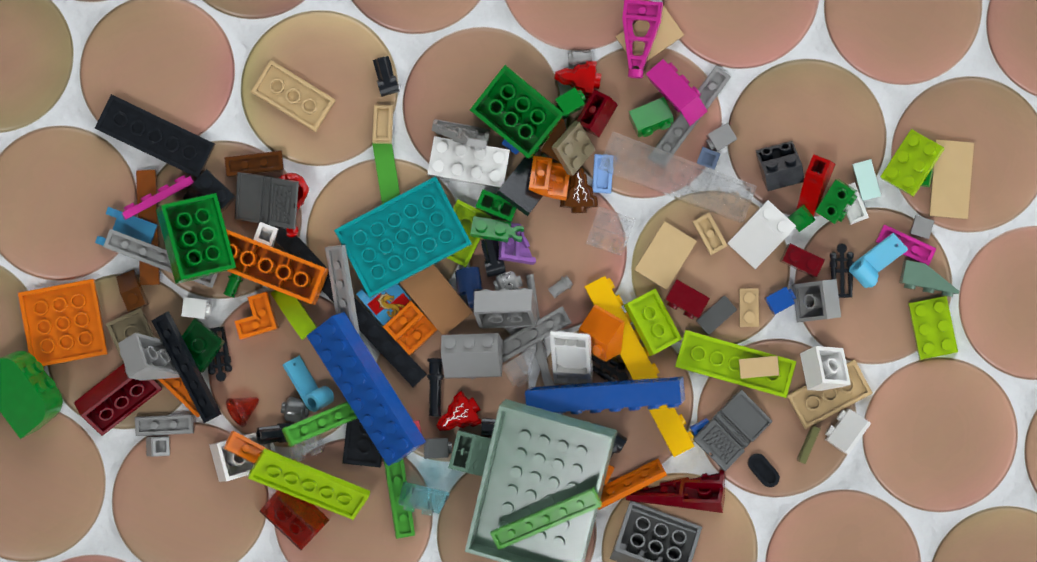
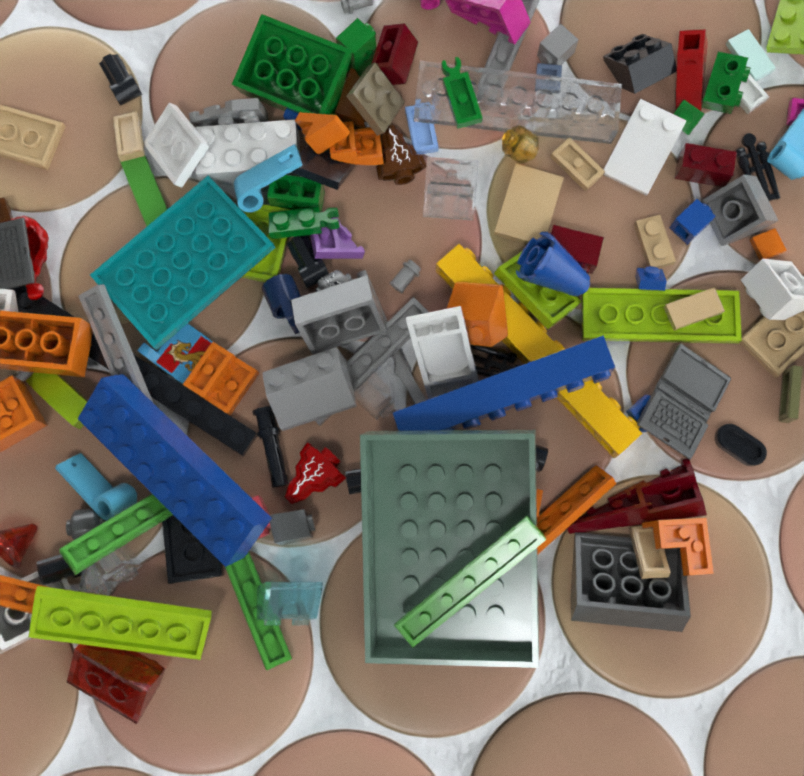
camera: 15 degrees left, 10 degrees down
medium nougat tile [400,265,473,335] -> none
sand green slope [448,430,491,476] -> none
red rock [554,61,601,99] -> none
green brick [629,97,673,138] -> none
dark grey tile [696,295,737,335] -> none
none -> white plate [144,103,209,188]
none -> medium azure door [234,144,302,212]
none -> orange slope [295,112,350,154]
none -> green plate [441,57,483,129]
none -> clear yellow head [502,125,539,164]
none -> blue cone [516,232,590,297]
none -> tan tile [629,525,671,579]
none -> blue plate [635,266,667,291]
none -> orange panel [642,518,714,576]
none -> orange tile [749,228,787,261]

